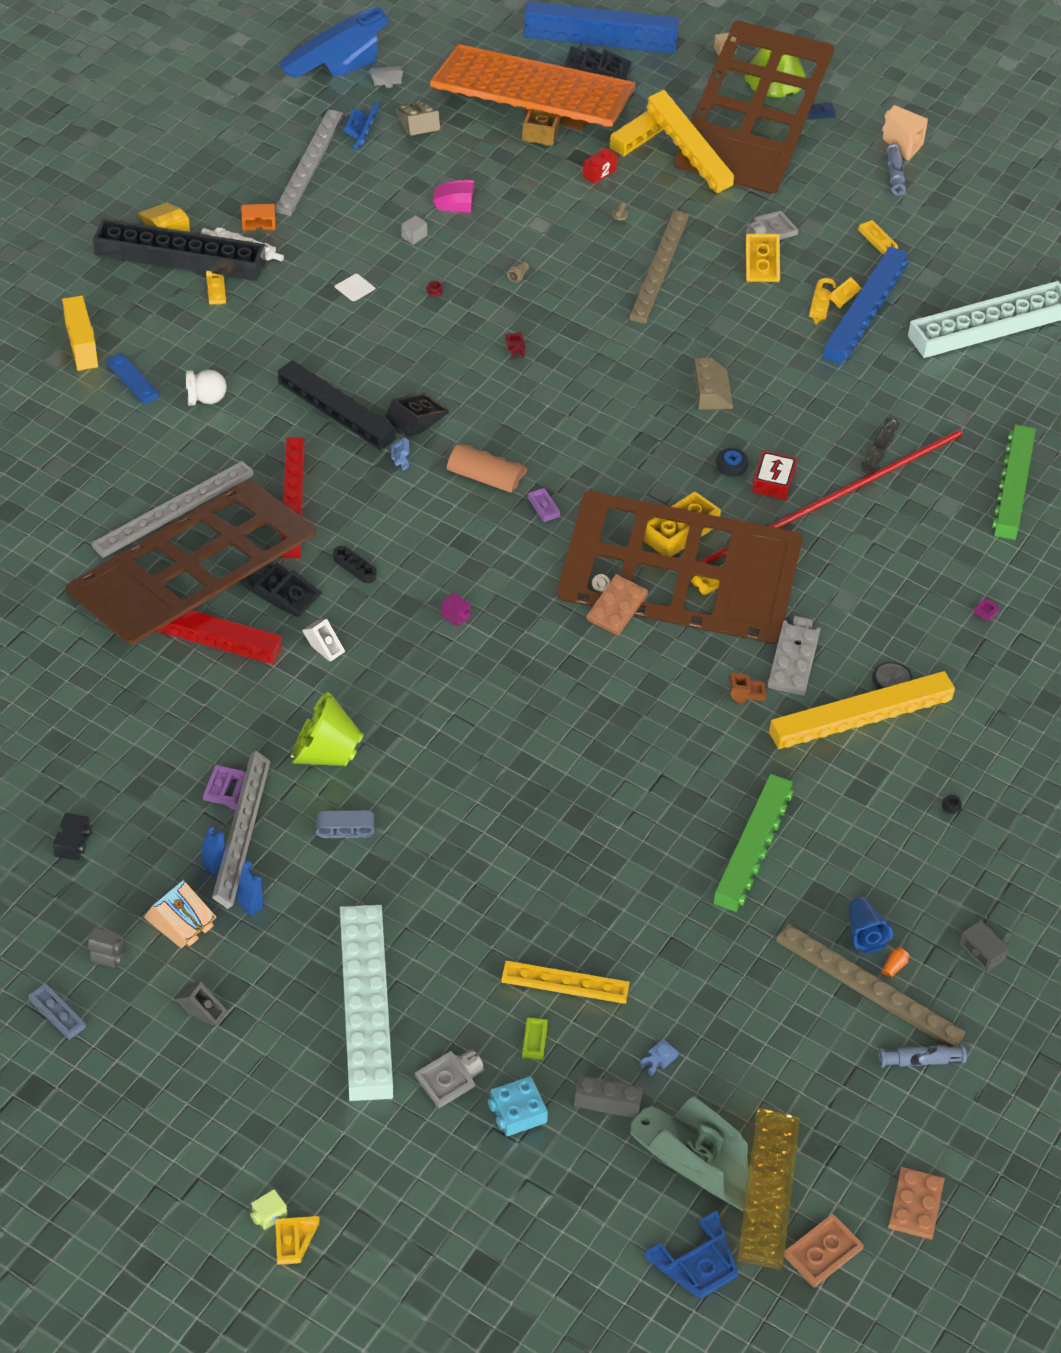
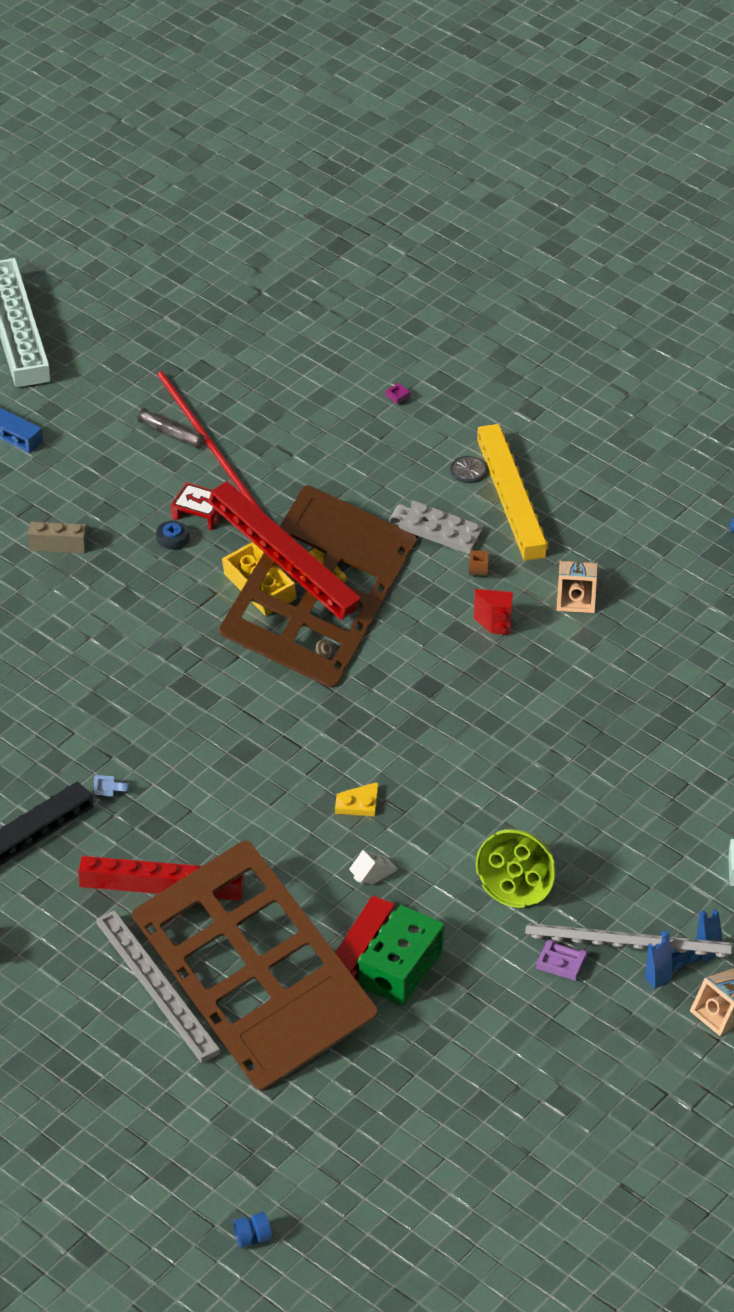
camera: 80 degrees left, 5 degrees down
black brick [53,813,92,861] -> none
black slope [239,562,322,617] -> none
sand blue beam [316,810,374,838] -> none
black beam [333,546,376,583] -> none
black slope [385,392,449,436] -> none
magenta brick [441,593,471,626] -> none
nougat brick [447,444,527,493] -> none
medium lavender plate [528,488,560,522] -> none
nougat plate [586,574,648,636] -> none
bright green brick [714,774,794,912] -> none
black plate [942,795,962,814] -> none
bright green brick [992,424,1036,540] -> none
none -> red brick [208,481,361,620]
none -> yellow wing [335,783,378,816]
none -> green piece [358,905,444,1007]
none -> red slope [474,589,513,635]
none -> light nougat slope [557,560,597,613]

